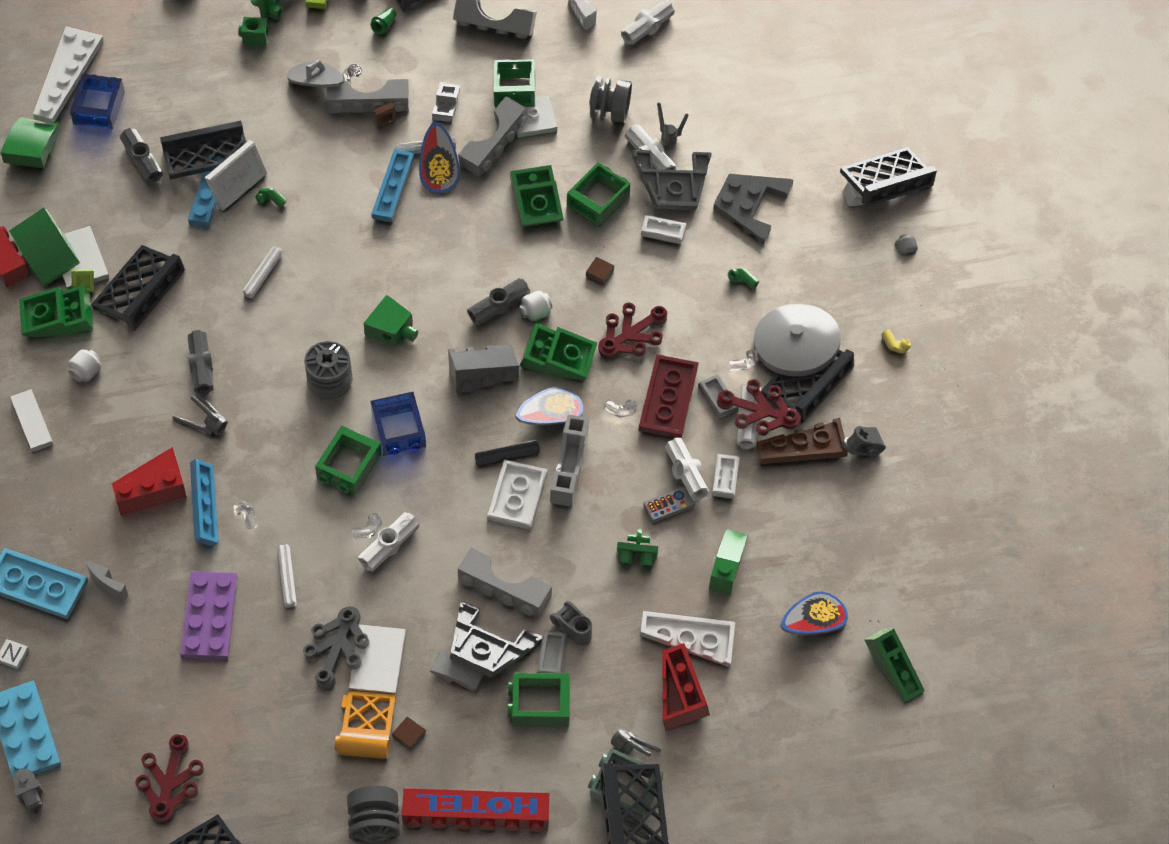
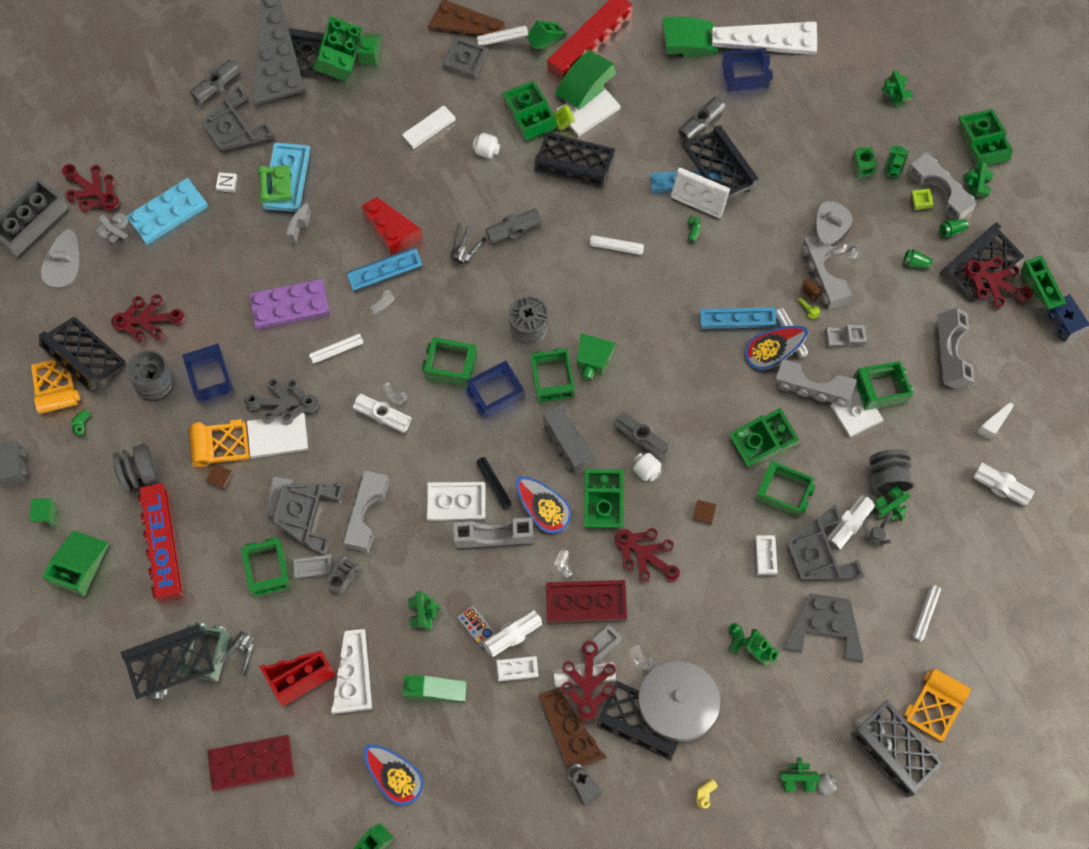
camera: 80 degrees right, 10 degrees up
none -> dark grey wheel [126,350,173,400]
none -> clear blue window [182,343,234,402]
none -> dark red plate [207,735,295,792]
none -> bright green plate [257,165,292,203]
none -> green window [530,348,575,403]
none -> green hips [743,629,779,666]
none -> green hips [779,757,820,792]
none -> lime hand [798,297,820,319]
none -> green hips [874,486,911,521]
none -> light orange piece [904,668,971,742]
none -> white axle [912,585,941,641]

